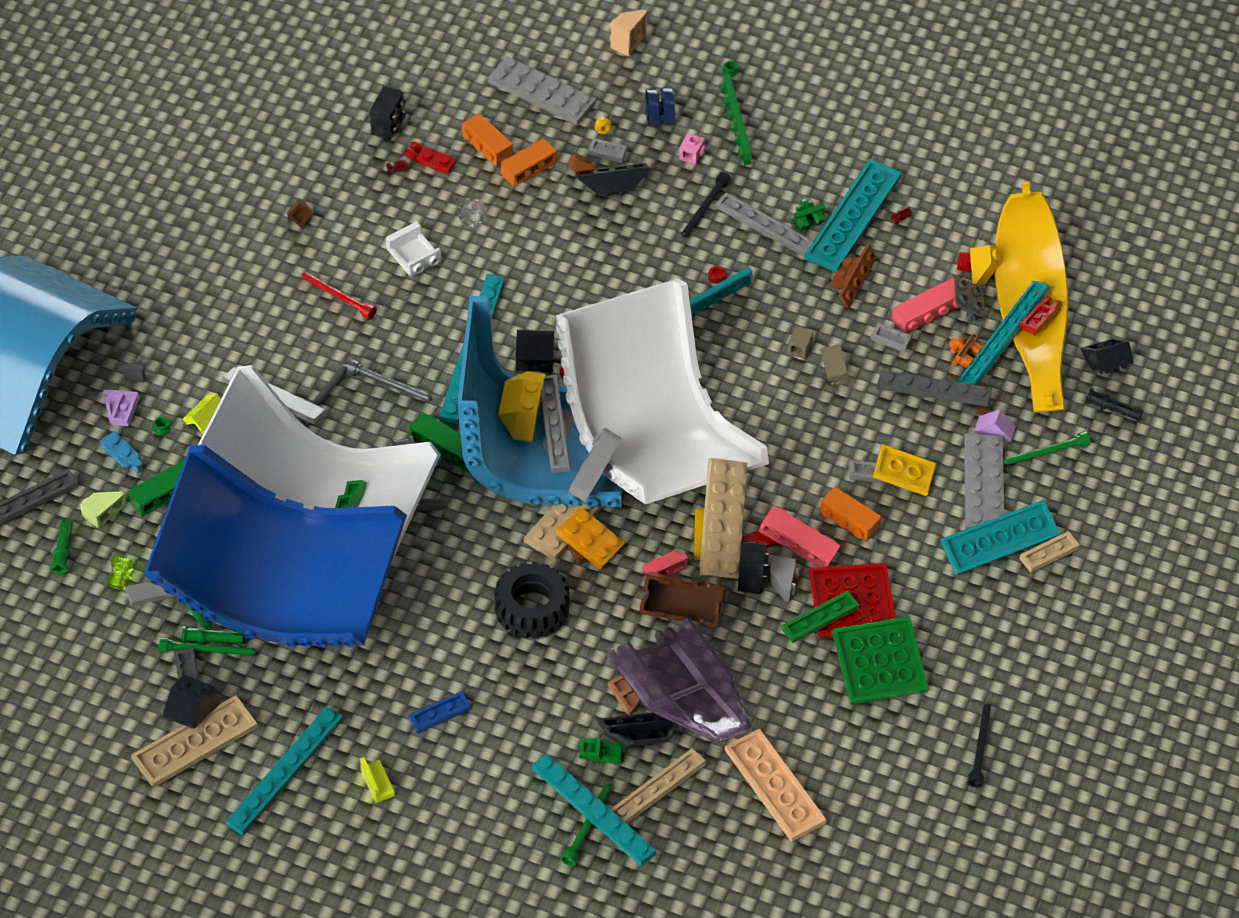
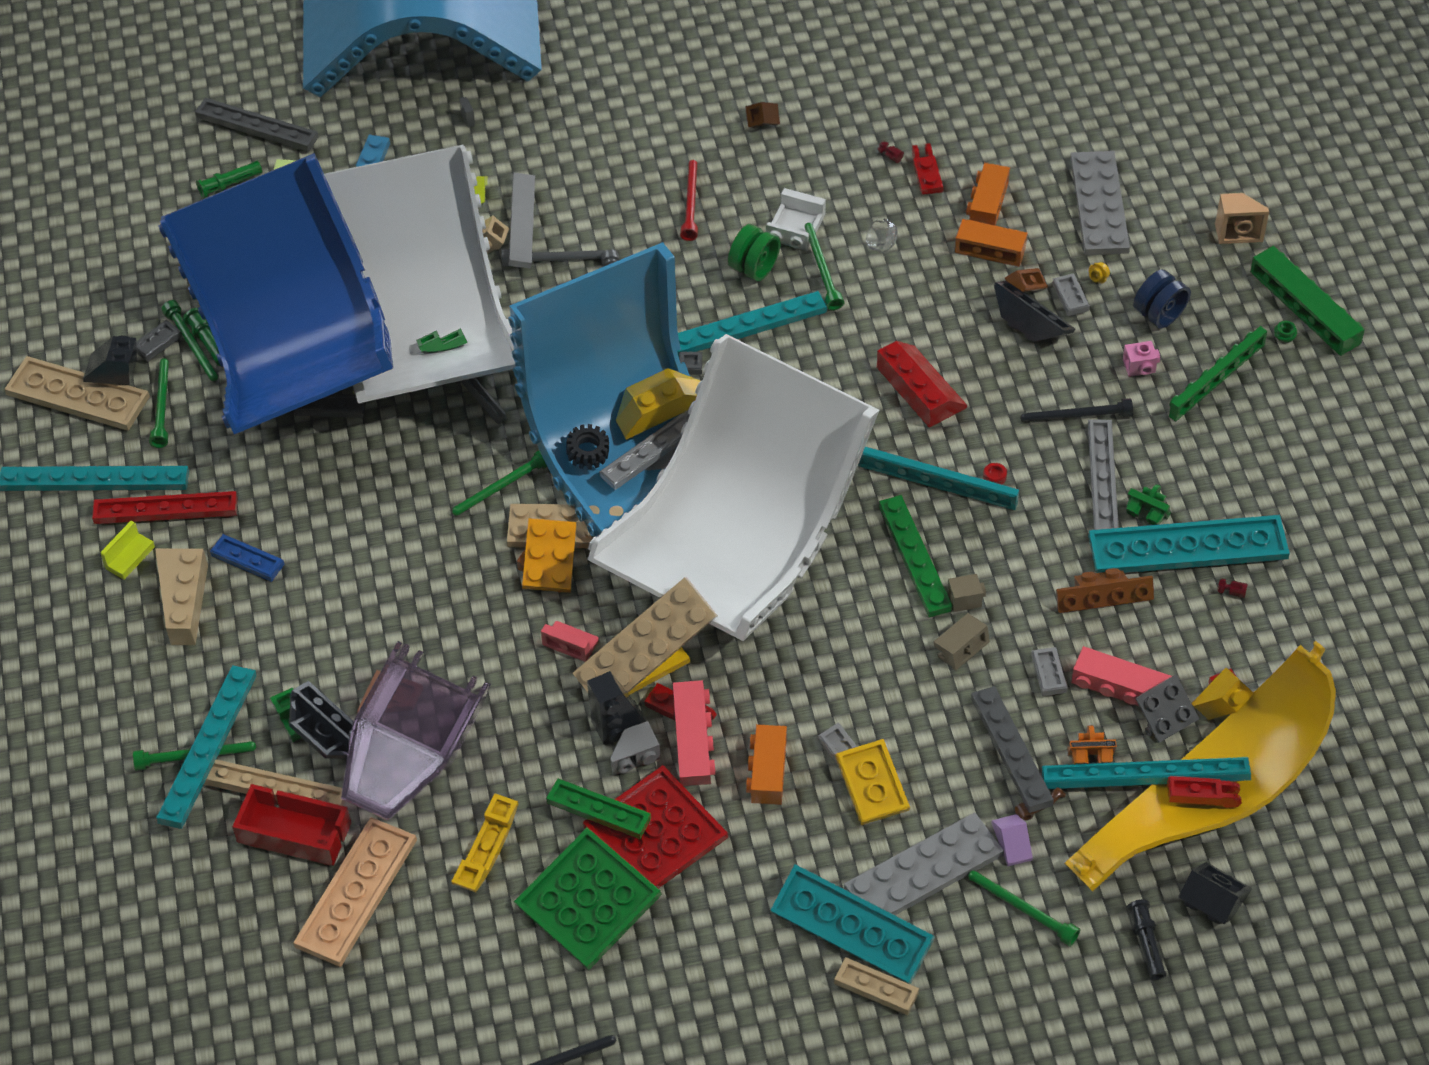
camera: 60 degrees right, 0 degrees up
lavender wing [103,390,140,426] -> none
black brick [370,85,406,140] -> none
black tyre [494,562,570,639] -> none
light grey beam [568,428,622,501] -> none
reddish brown piece [639,572,727,628] -> none
none -> red plate [92,491,238,524]
none -> green piece [149,358,169,448]
none -> tan wedge [155,548,208,645]
none -> red piece [232,784,352,866]
none -> yellow slope [451,793,518,892]
none -> green piece [452,450,547,516]
none -> black tyre [566,424,609,470]
none -> green wheel [728,224,780,281]
none -> green piece [804,222,845,310]
none -> red slope [877,341,968,428]
none -> green plate [879,495,952,618]
none -> green brick [1250,245,1365,356]

